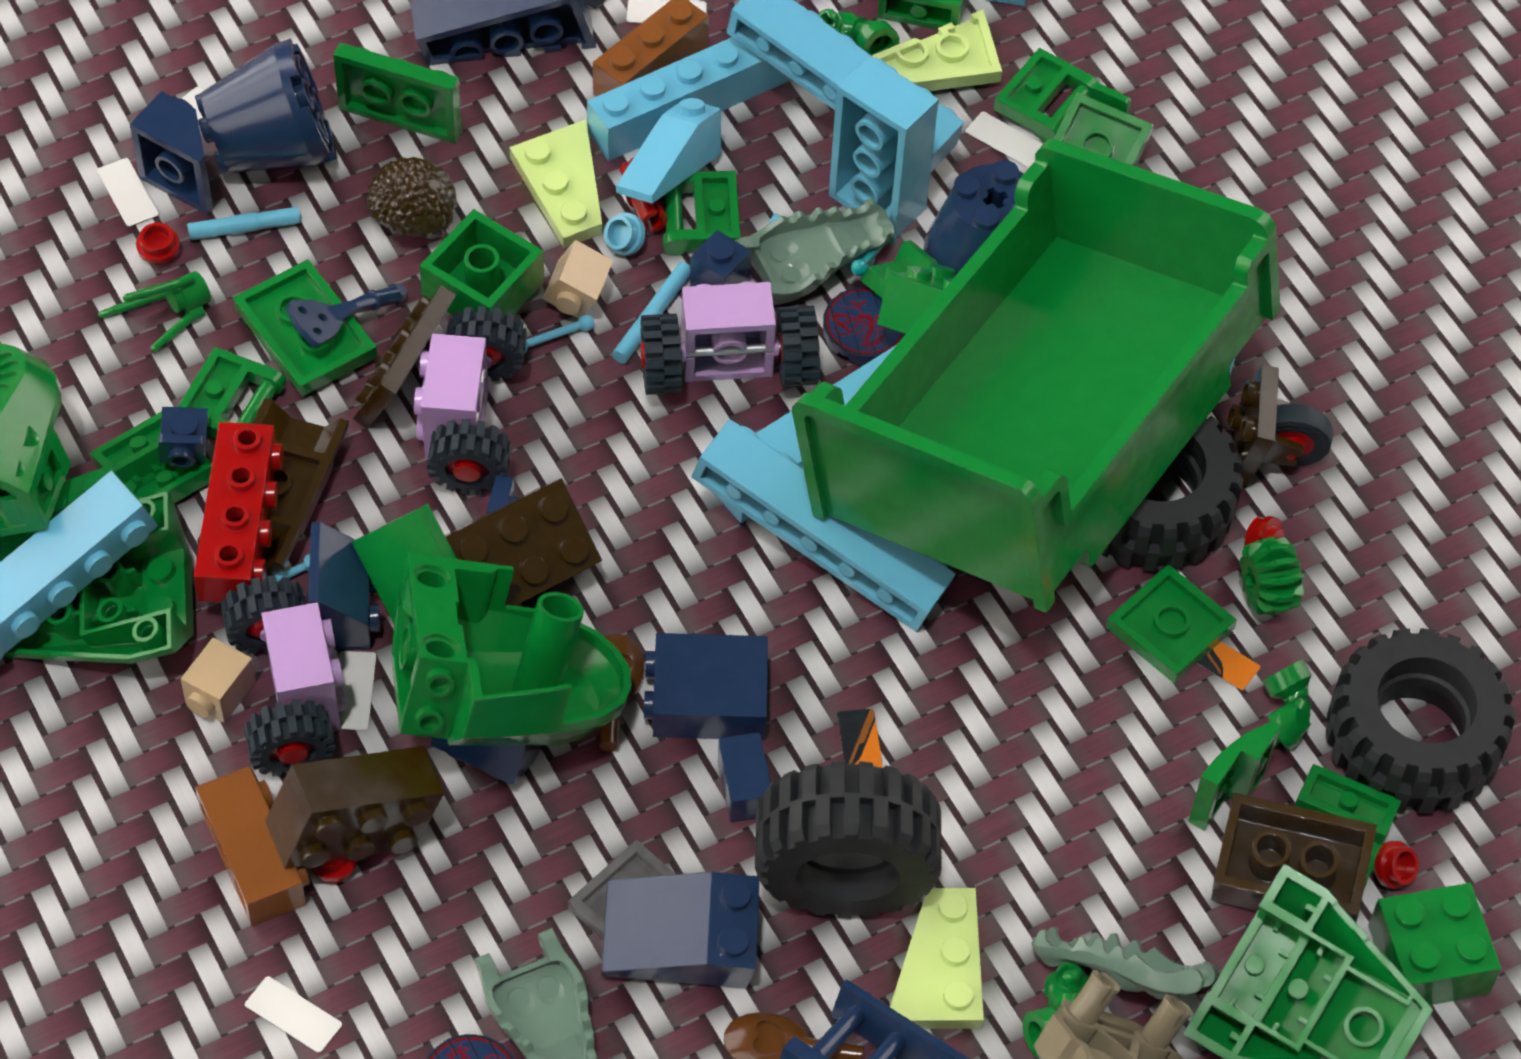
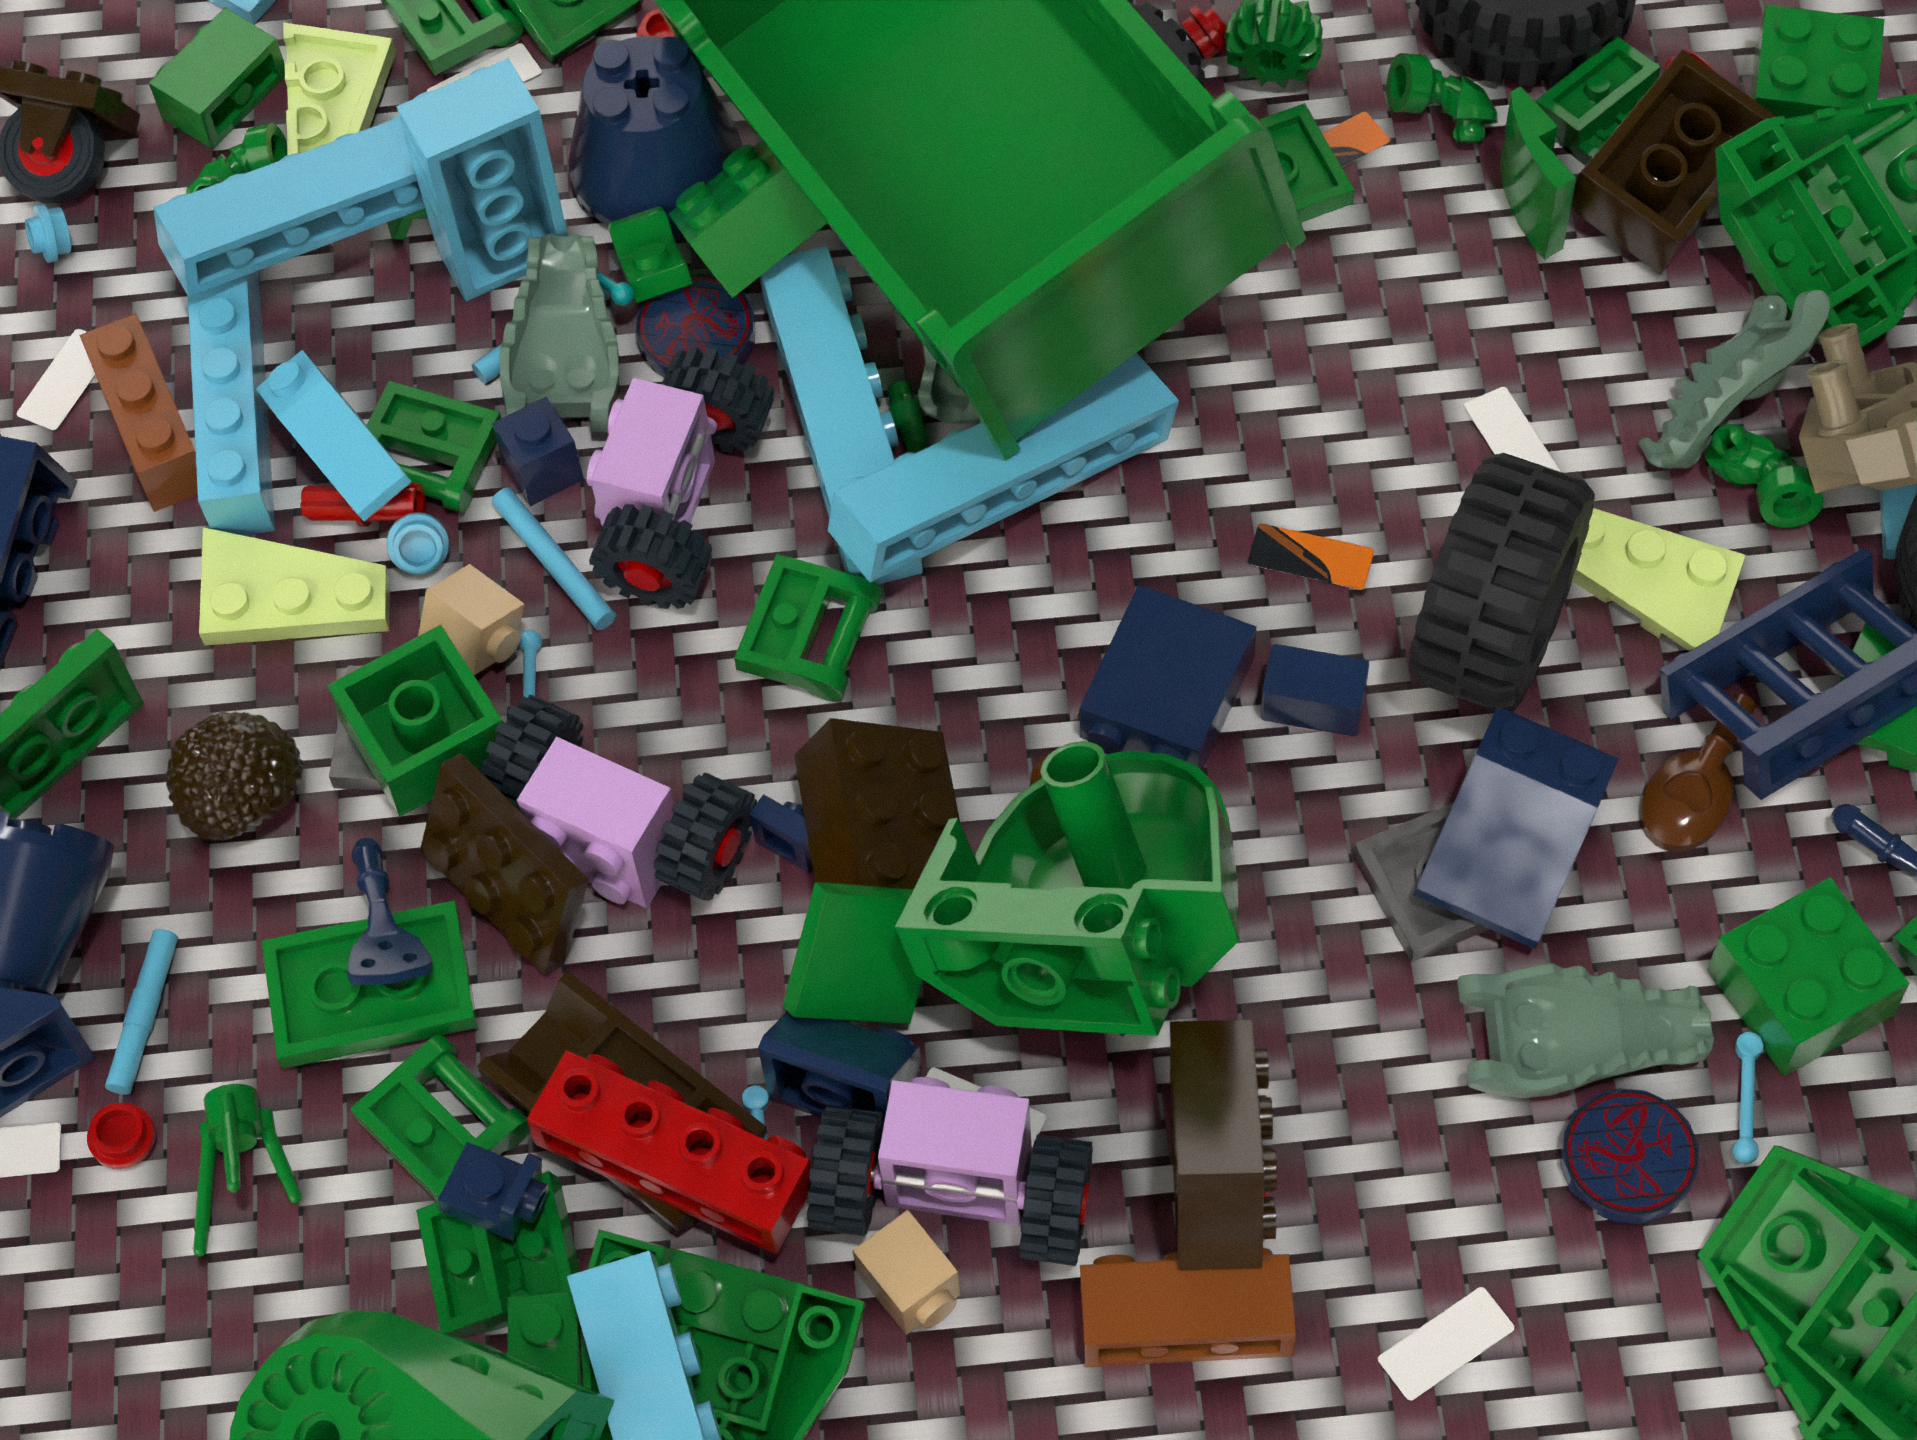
camera: 60 degrees left, 5 degrees up
none -> green plate [734,554,883,702]
none -> white sticker [1464,387,1561,472]

